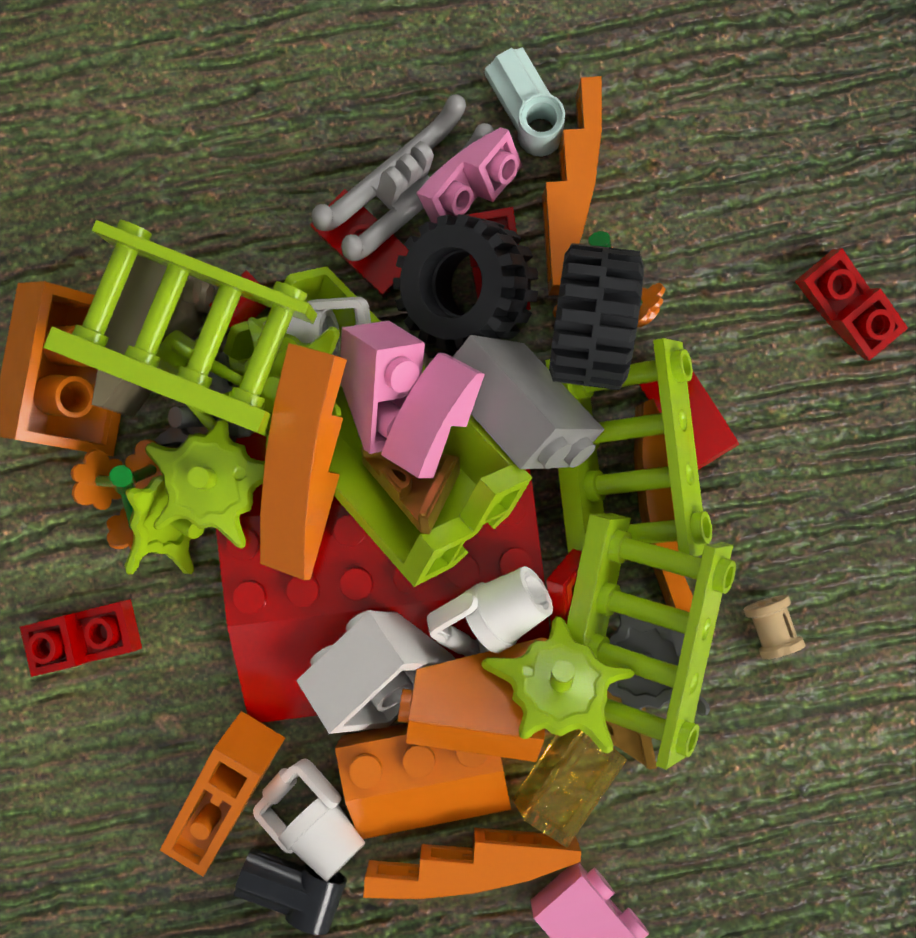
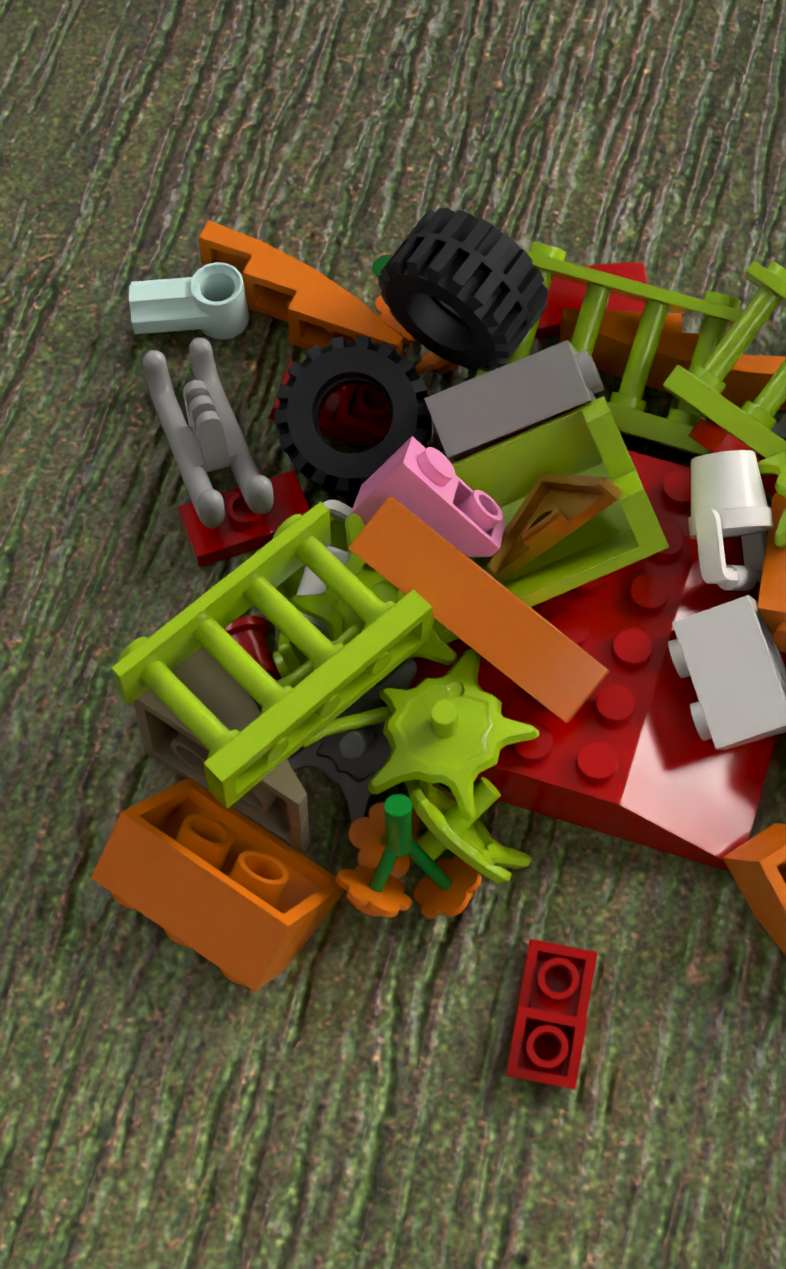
camera: 65 degrees left, 25 degrees down
bright pink slope [381,353,485,478] -> none
bright pink slope [416,127,522,223] -> none
red slope [795,248,908,361] -> none

